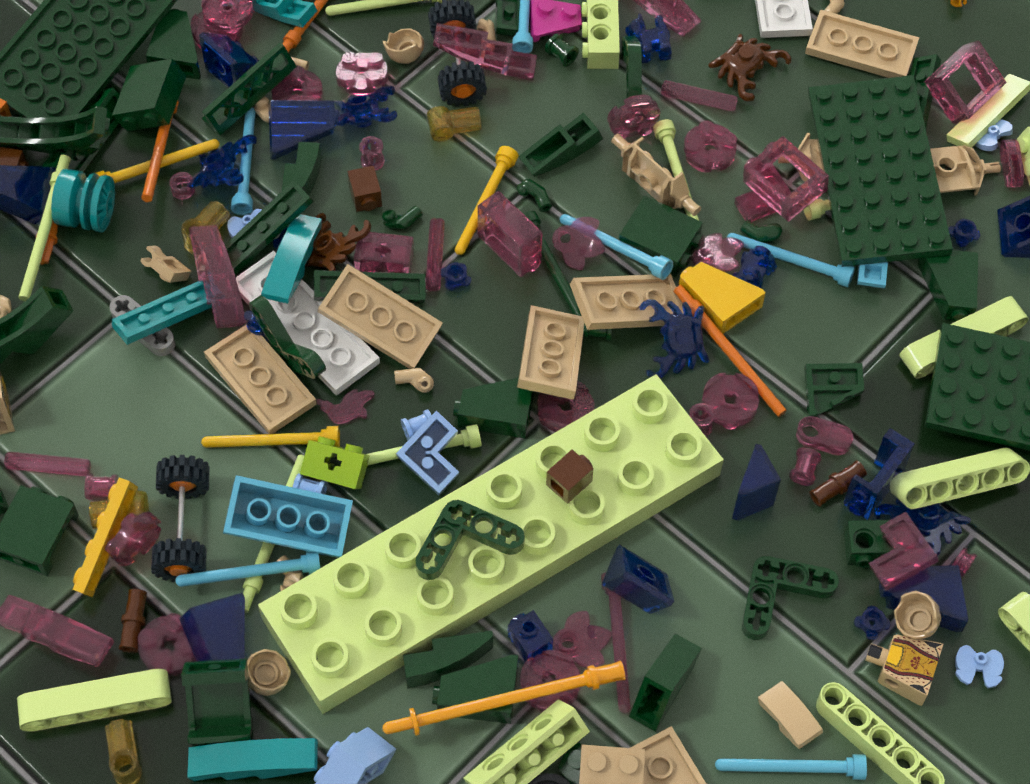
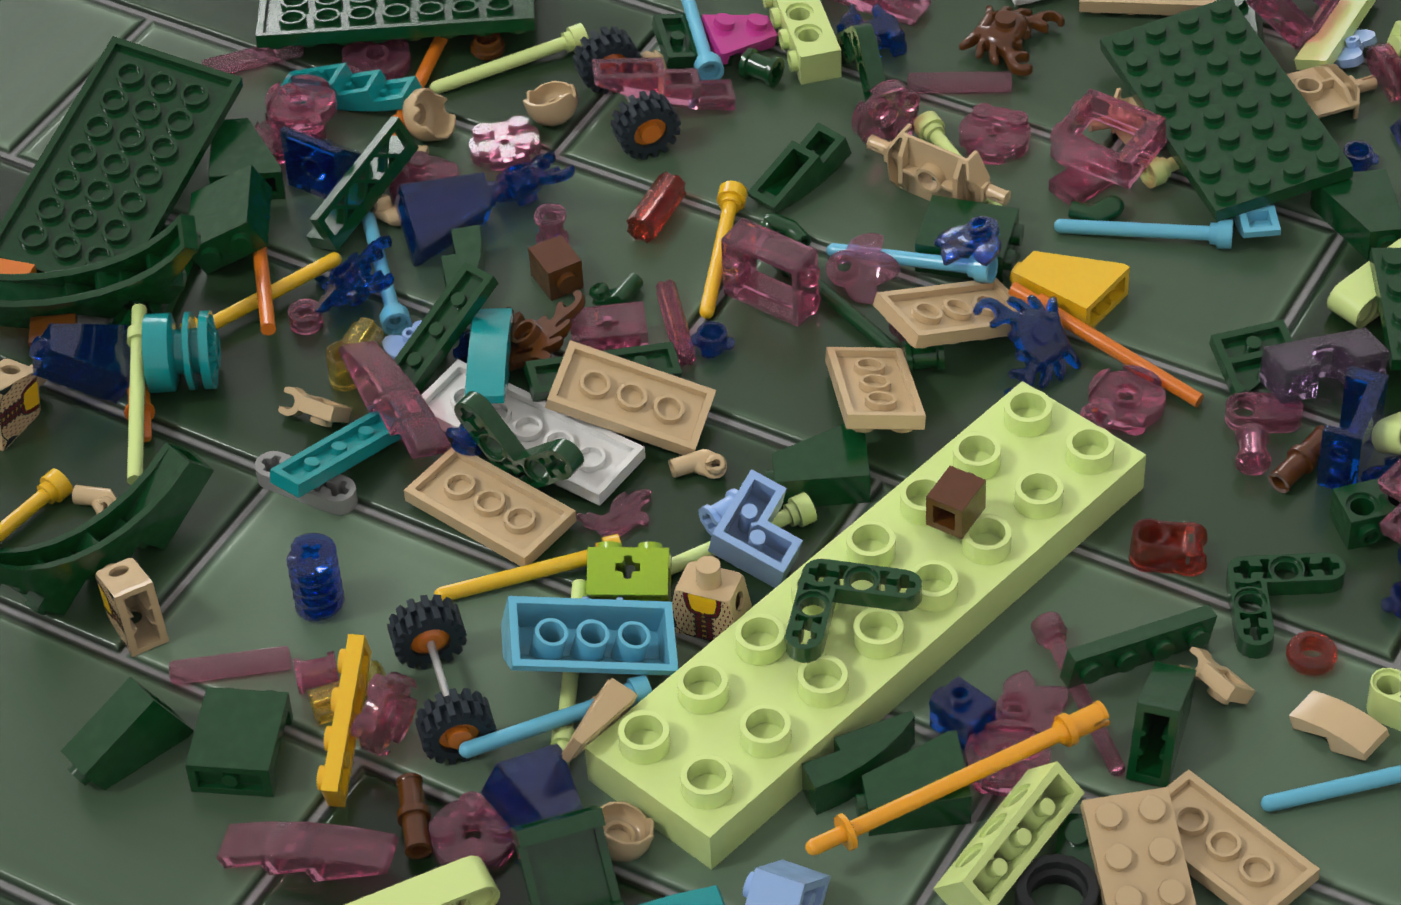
camera: 10 degrees left, 15 degrees down
clear yellow piece [427,106,481,142] -> none
clear pink plate [537,381,594,432] -> none
clear blue slope [601,544,675,614] -> none
clear pink plate [692,233,744,272] -> none
clear blue piece [732,246,777,288] -> none
clear blue slope [732,444,781,521] -> none
none -> clear blue piece [286,533,345,621]
none -> tan hair [403,88,456,142]
none -> tan slope [561,678,638,762]
none -> clear red axle [626,172,687,243]
none -> tan torso [672,556,752,641]
none -> clear blue plate [934,216,1002,266]
none -> dark green plate [1060,604,1217,689]
none -> clear red piece [1128,518,1208,576]
none -> tan plate [1179,647,1256,705]
none -> clear purple arch [1259,327,1389,404]
none -> clear red piece [1286,631,1338,676]

